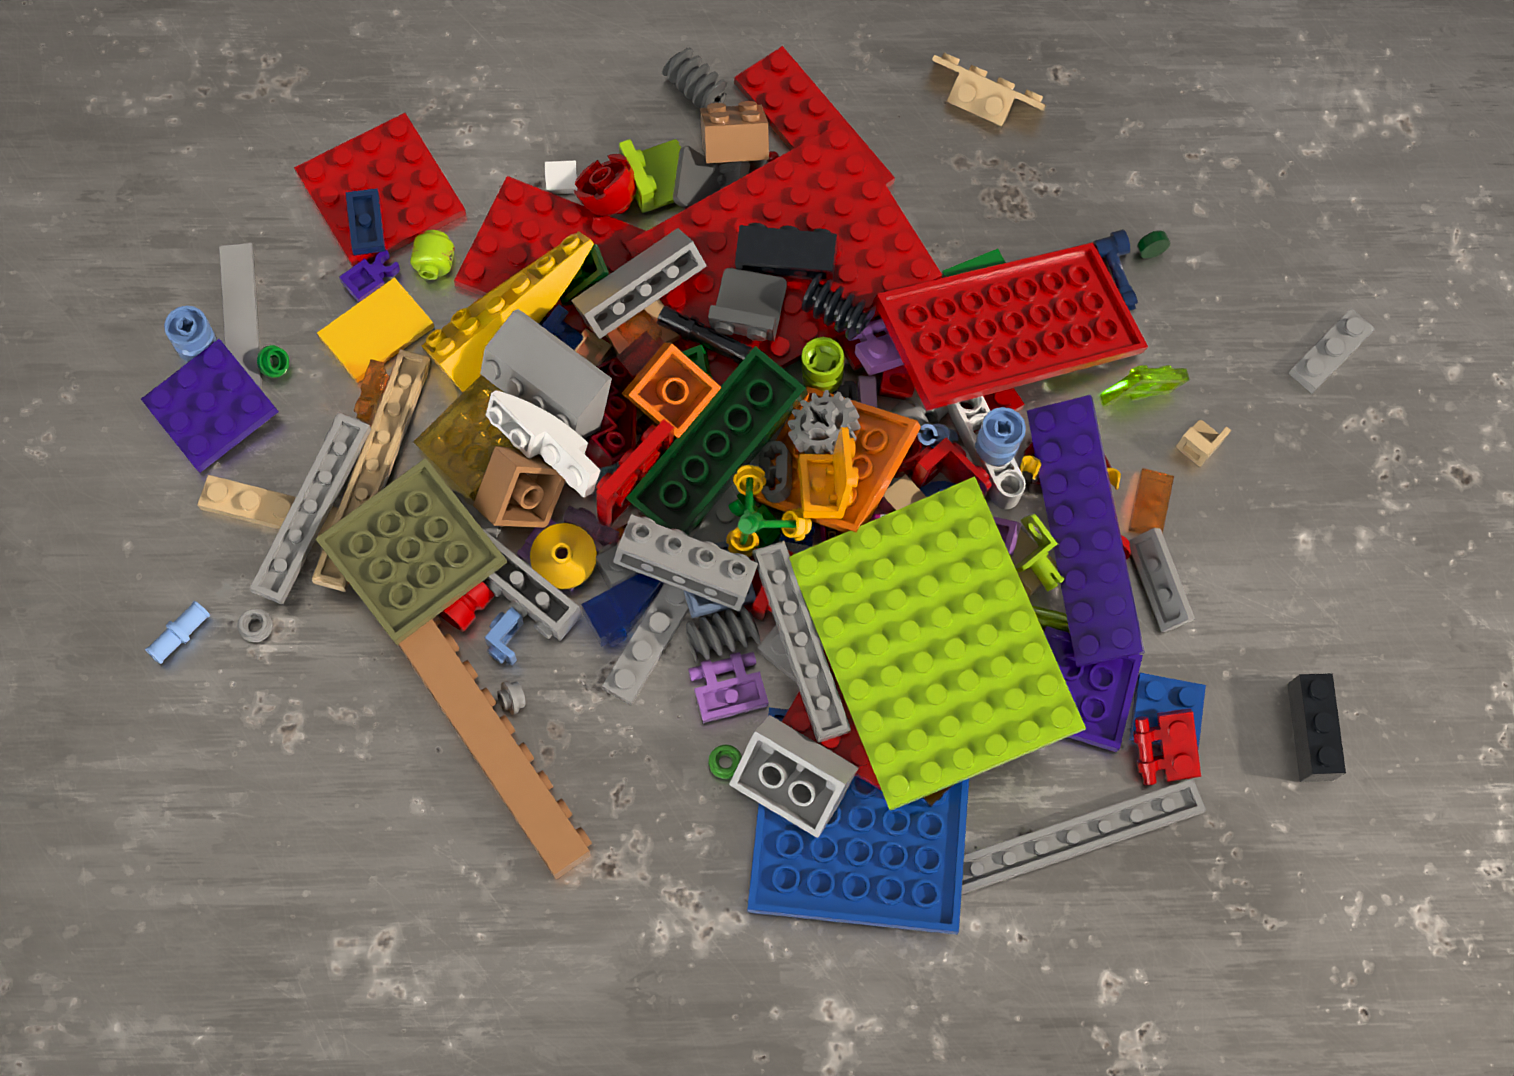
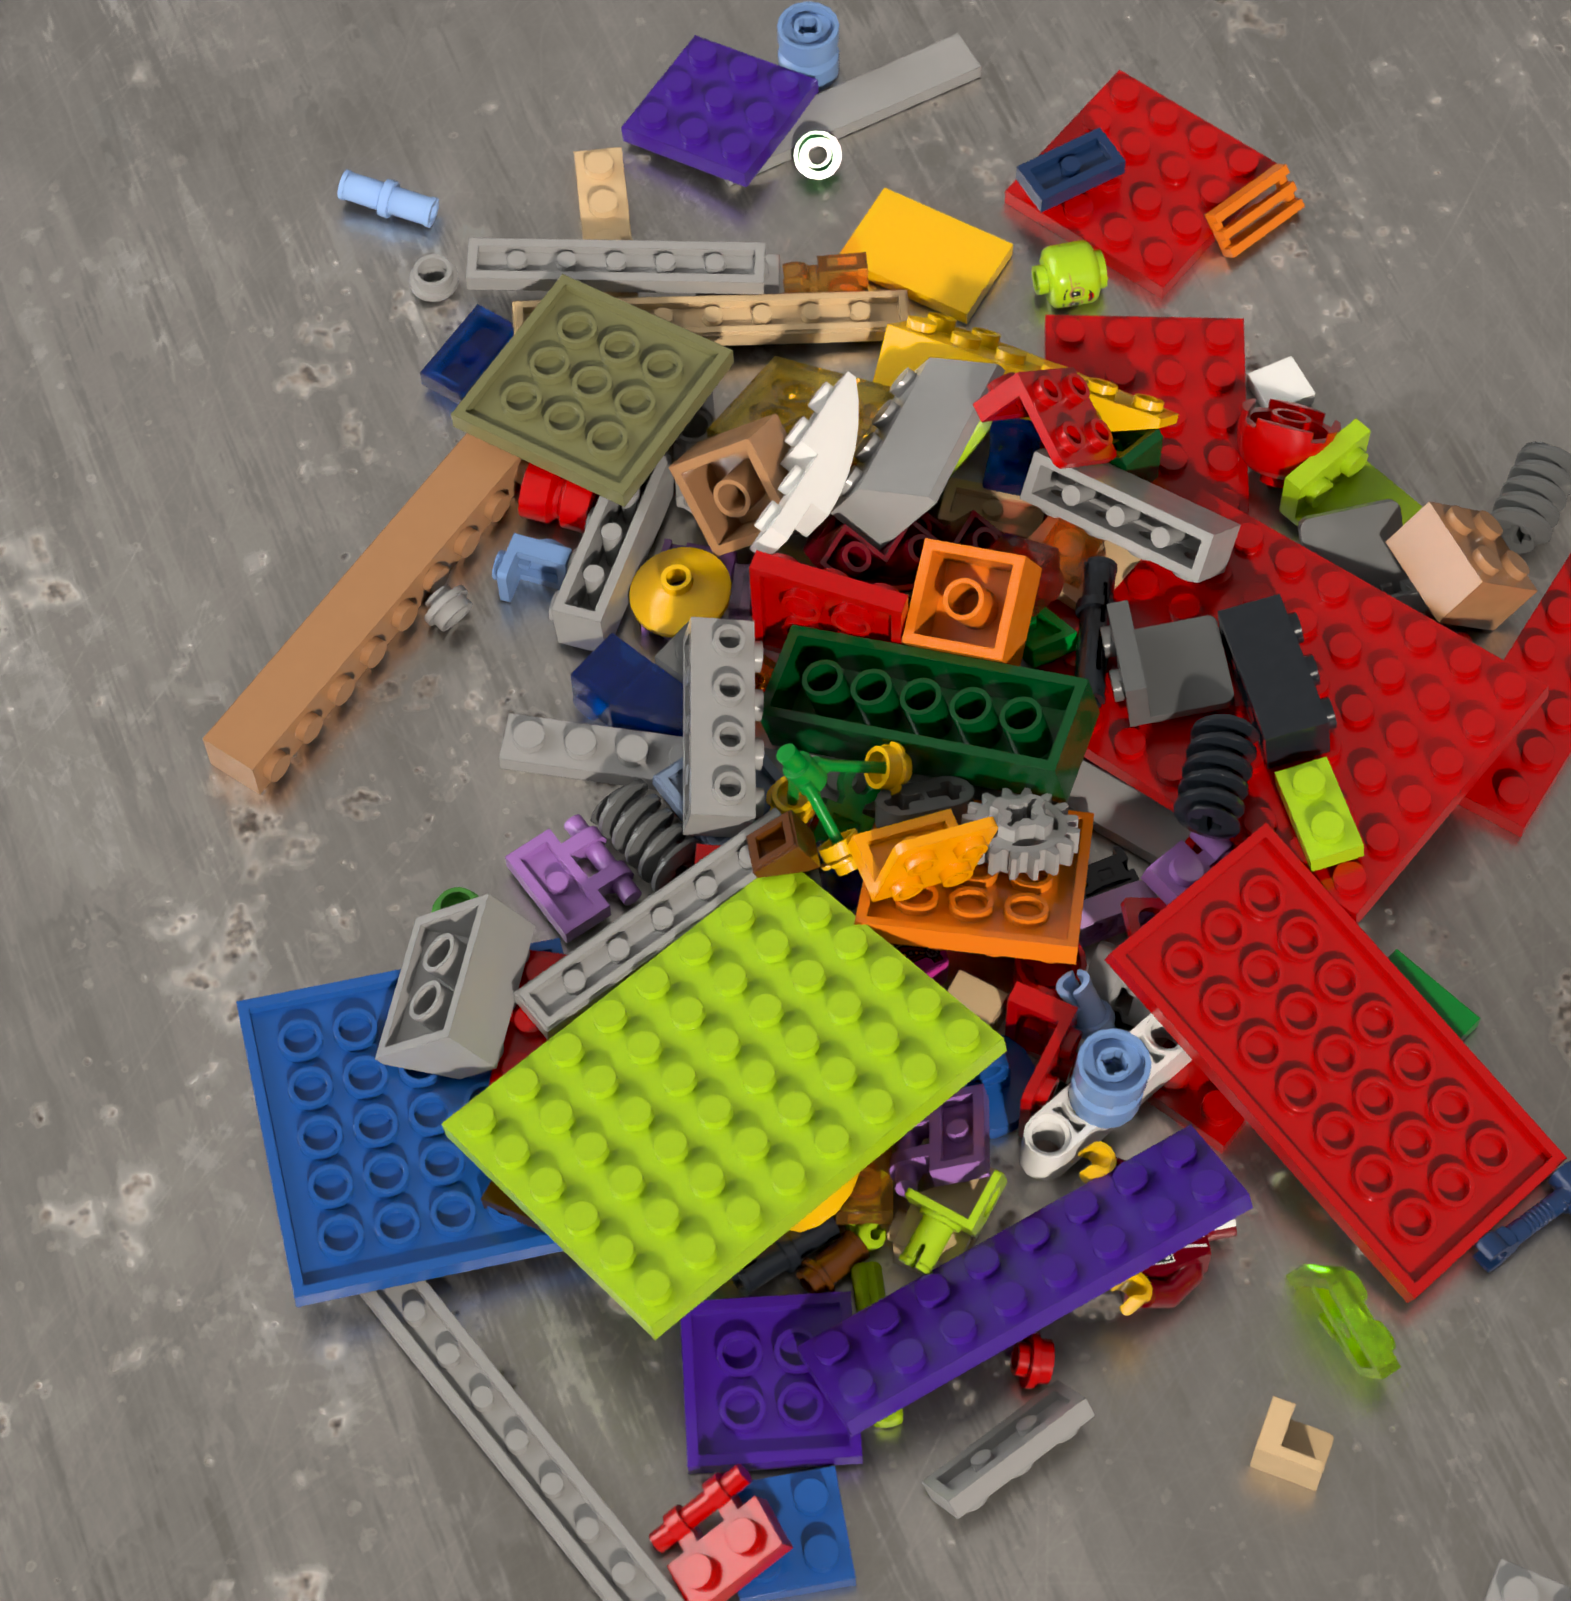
camera: 80 degrees right, 10 degrees down
dark purple plate [339,250,400,303] -> none
lime wheel [801,337,844,393] -> none
clear orange plate [1128,468,1174,534] -> none
none -> clear blue plate [420,304,513,404]
none -> reddish brown slope [746,810,820,878]
none -> red bracket [973,367,1117,469]
none -> orange tile [1205,164,1305,258]
none -> lime plate [1274,756,1364,872]

